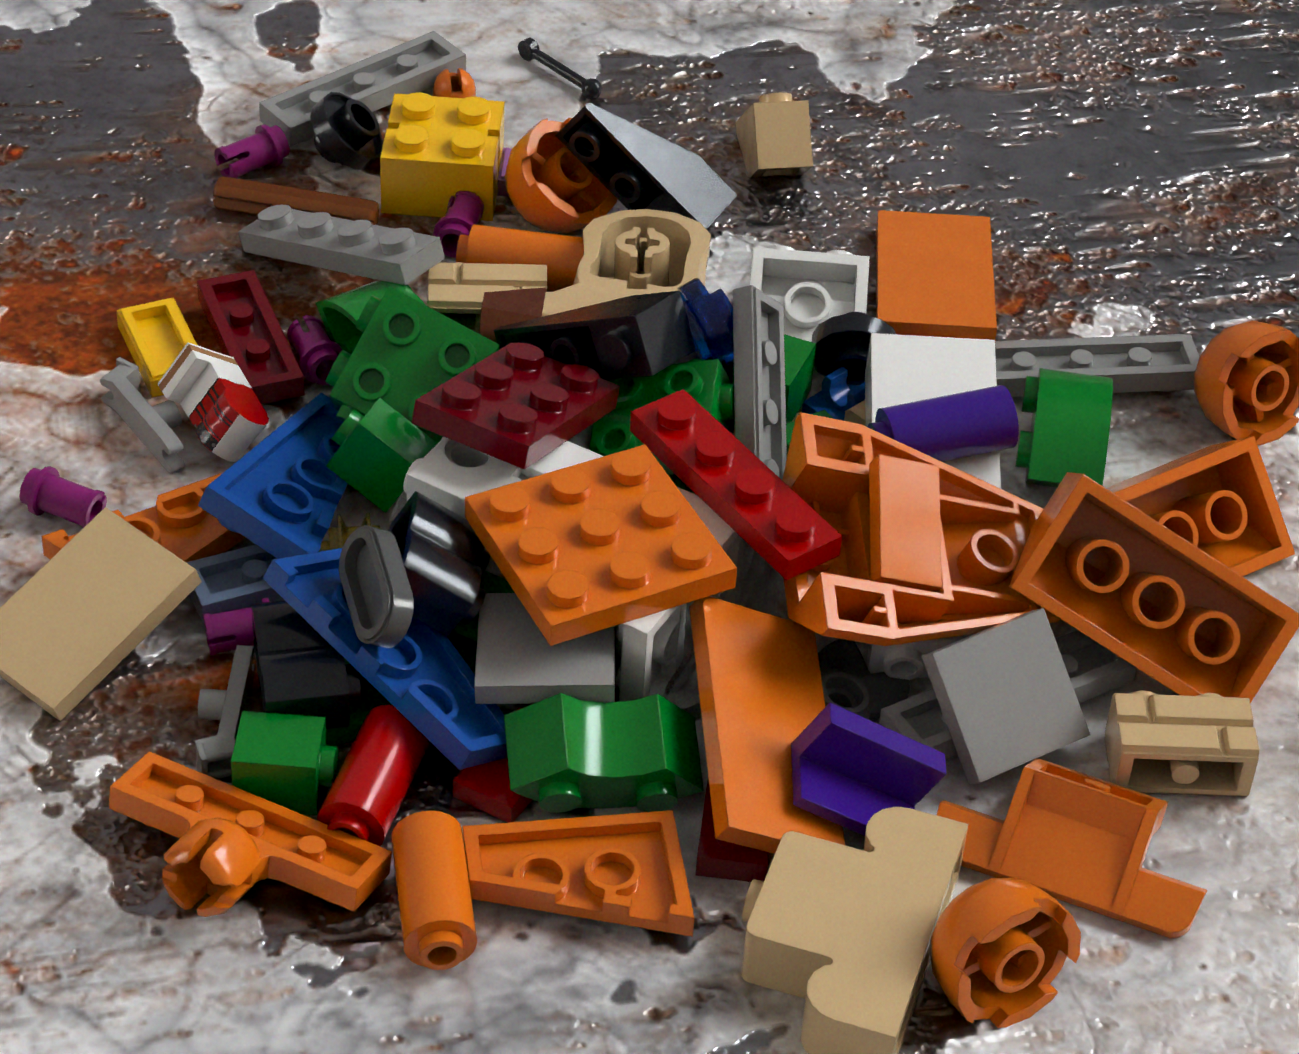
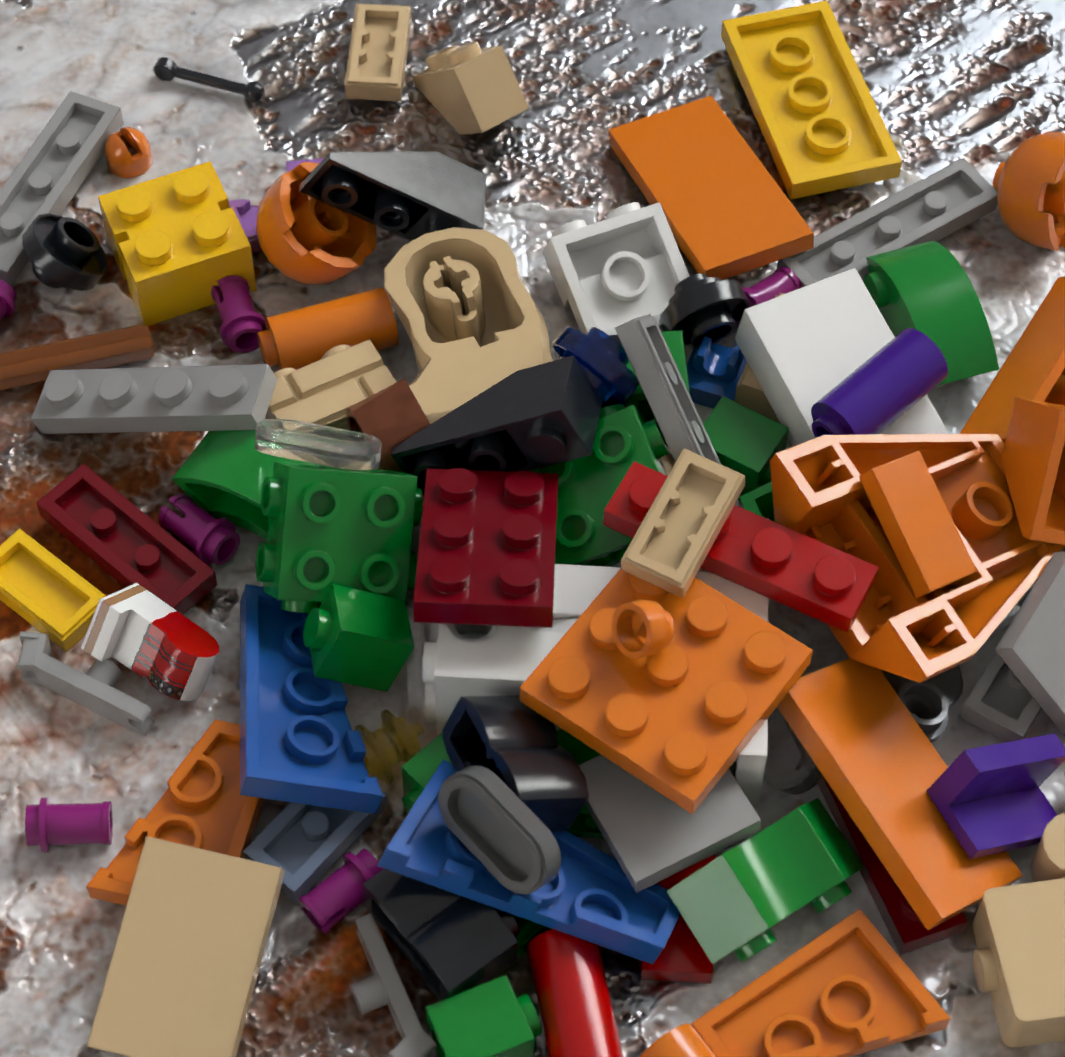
camera: 25 degrees left, 15 degrees up
none -> clear tile [254,419,382,470]
none -> tan plate [344,3,411,101]
none -> orange hinge [612,599,674,659]
none -> tan plate [621,448,745,598]
none -> yellow plate [721,0,902,200]

